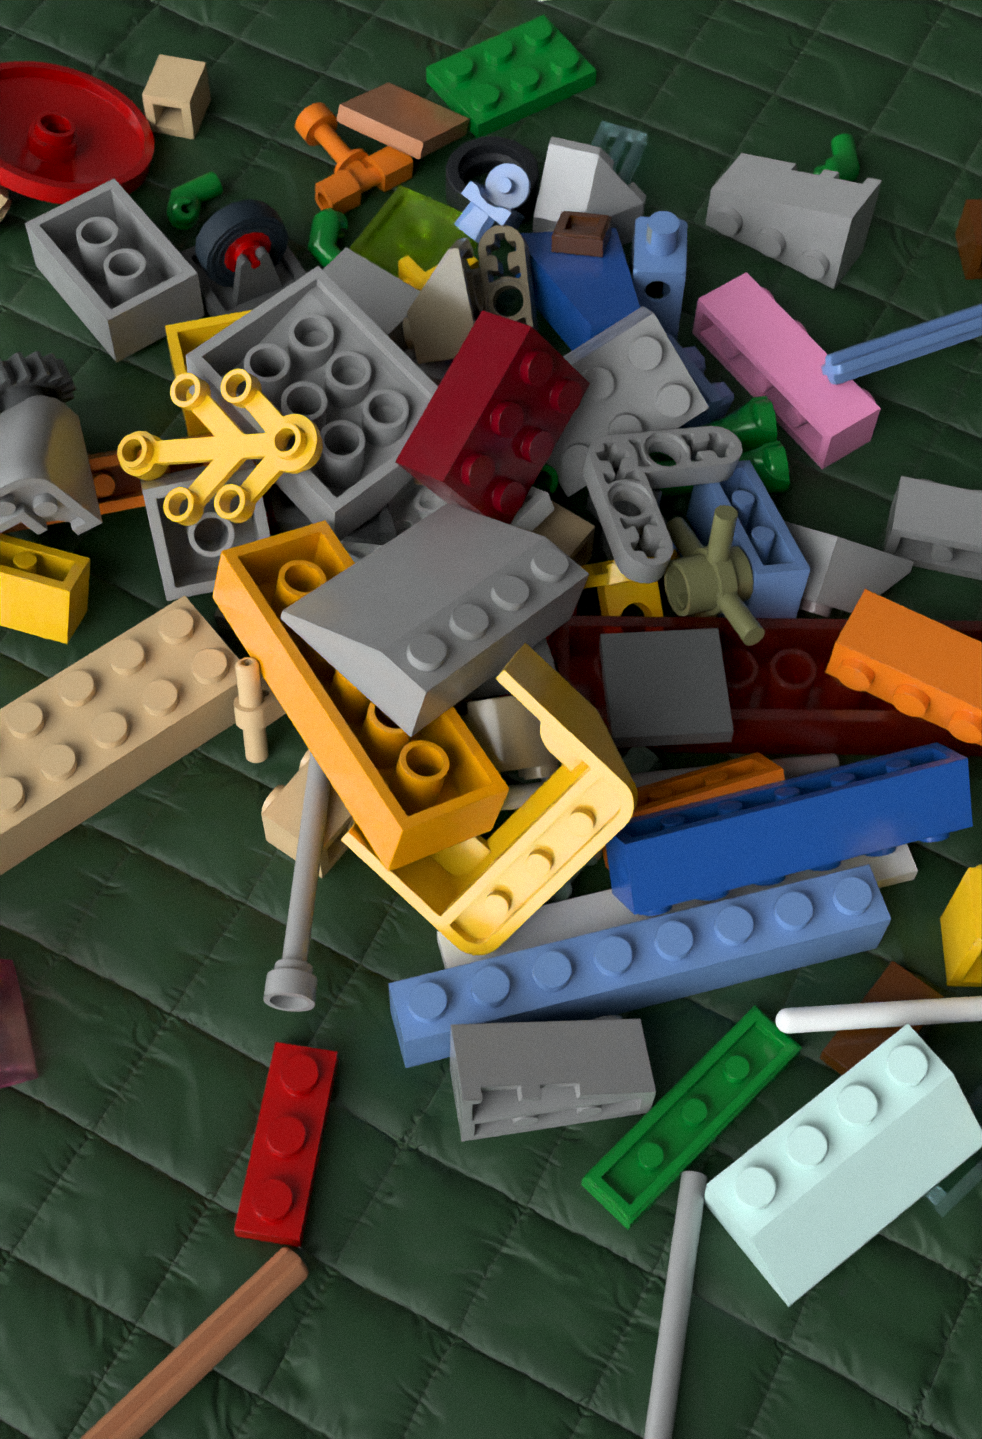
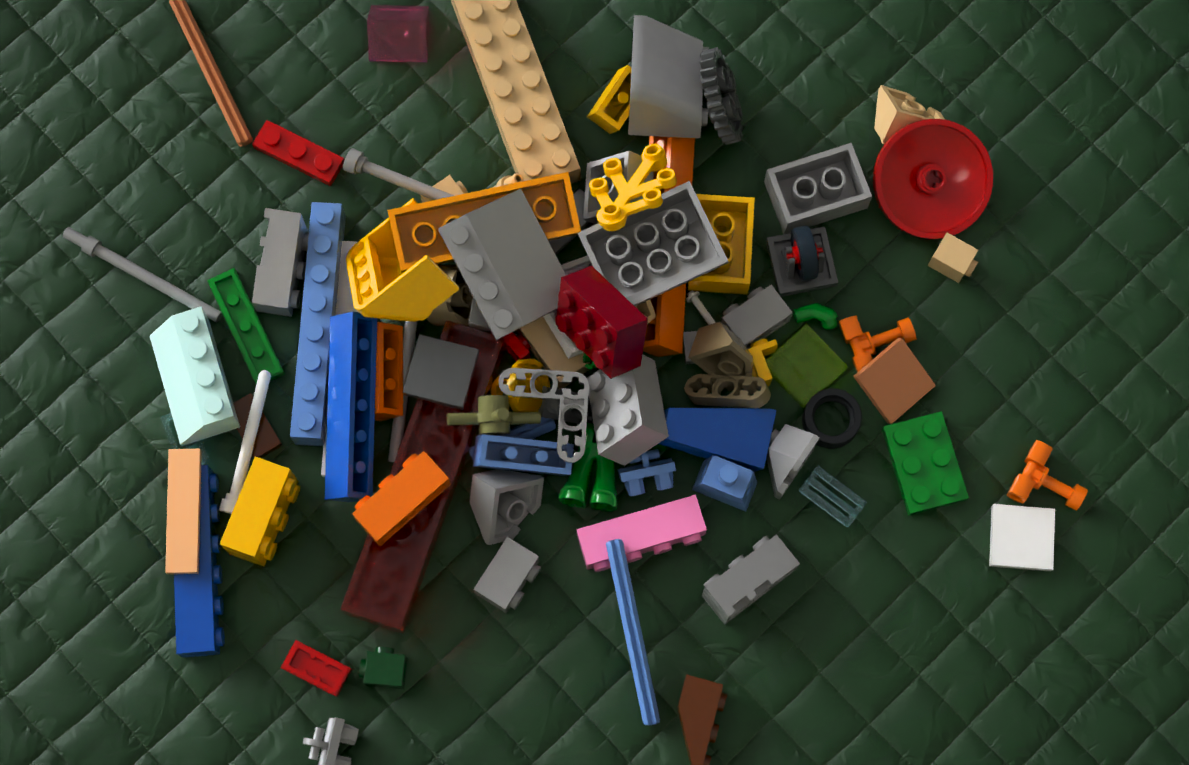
camera: 110 degrees right, 15 degrees up
green arm [166,171,223,230] -> none
hips [454,163,531,244] -> none
reddish brown tile [551,211,612,257] -> none
green arm [812,134,860,182] -> none

